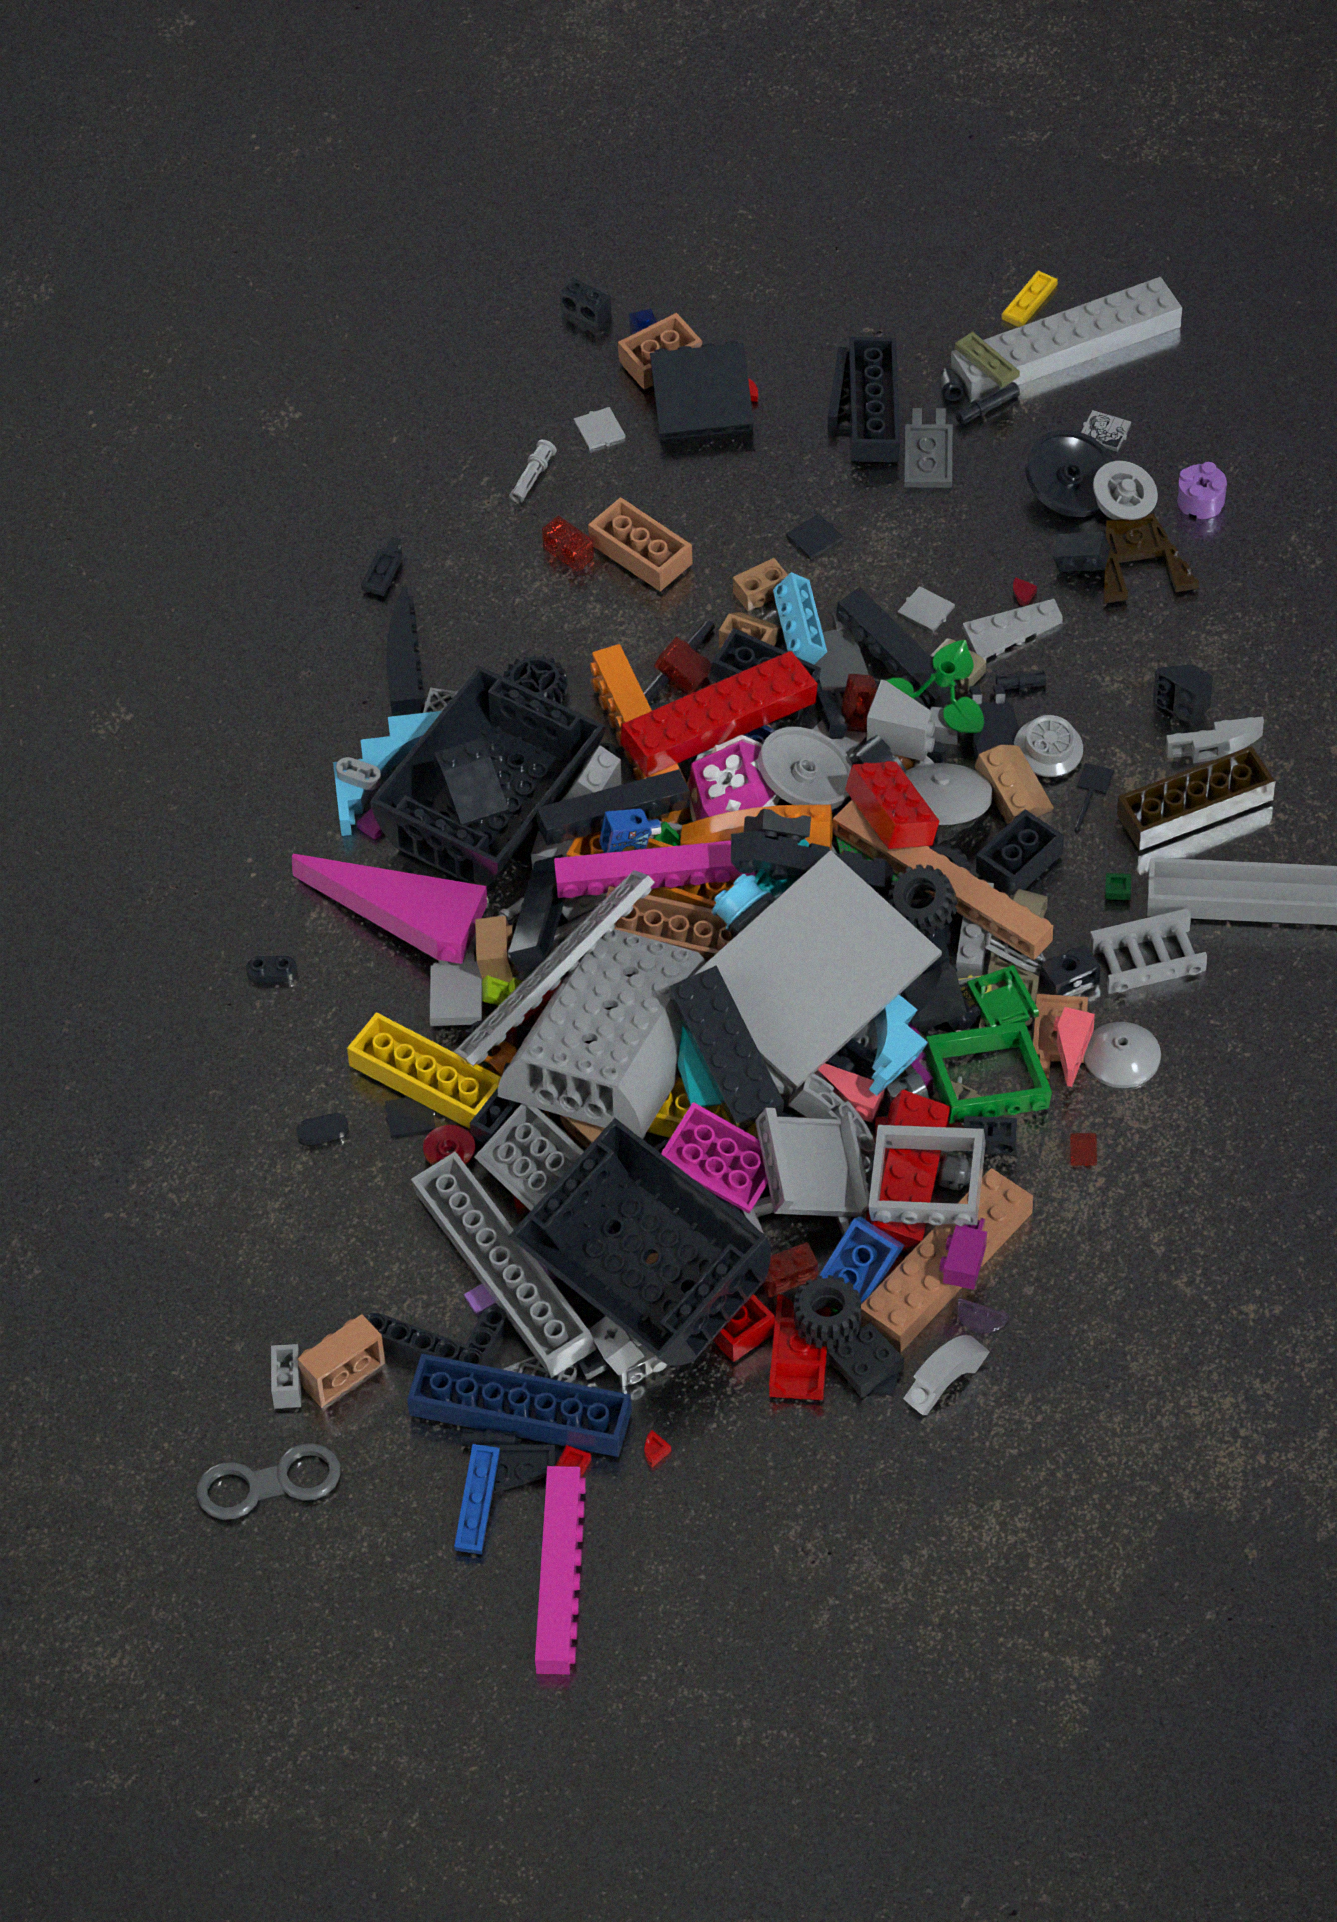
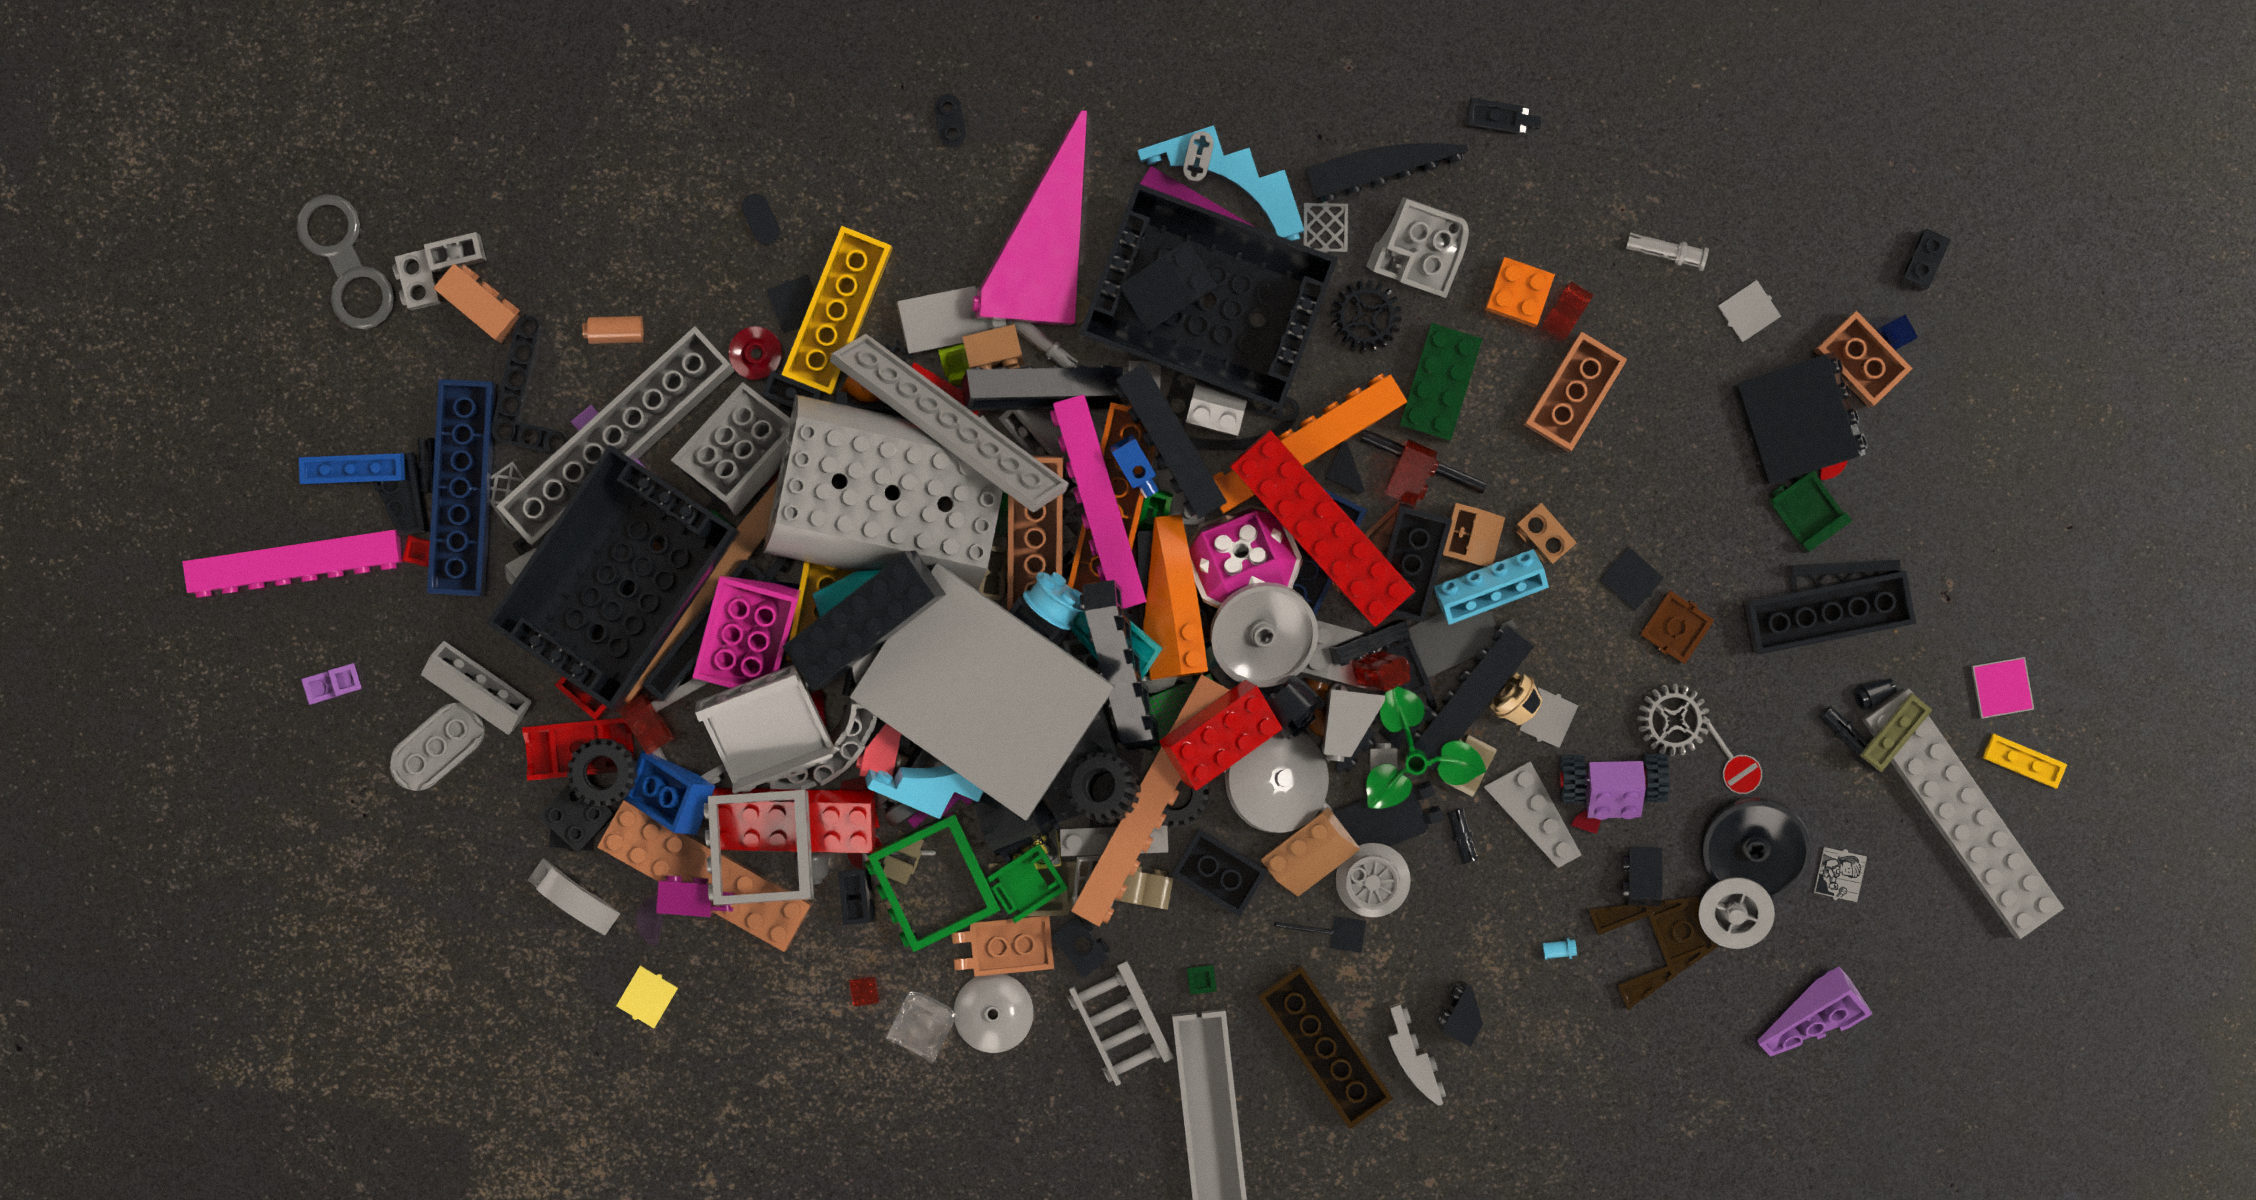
camera: 75 degrees right, 35 degrees up
red tile [644,1430,671,1467] -> none
black brick [744,809,811,843] -> none
dark grey tile [904,408,953,488] -> none
coral slope [1053,1007,1095,1087] -> none
medium lavender brick [1177,462,1227,519] -> none
none -> medium lavender slope [301,663,362,705]
none -> light grey tile [390,703,485,791]
none -> light grey brick [392,249,443,310]
none -> light grey brick [421,641,532,735]
none -> nougat brick [582,316,644,344]
none -> light yellow piece [616,965,678,1028]
none -> clear slope [886,991,957,1063]
none -> light grey slope [1366,197,1469,298]
none -> dark green brick [1398,323,1483,442]
none -> orange brick [1485,257,1555,327]
none -> tan cone [1489,672,1542,725]
none -> medium azure pin [1543,938,1577,960]
none -> brick [1560,753,1669,820]
none -> light grey gear [1637,684,1710,756]
none -> reddish brown plate [1639,590,1714,664]
none -> red piece [1702,716,1762,794]
none -> medium lavender wedge [1757,967,1872,1057]
none -> dark green panel [1768,471,1852,553]
none -> dark pink tile [1971,657,2034,719]

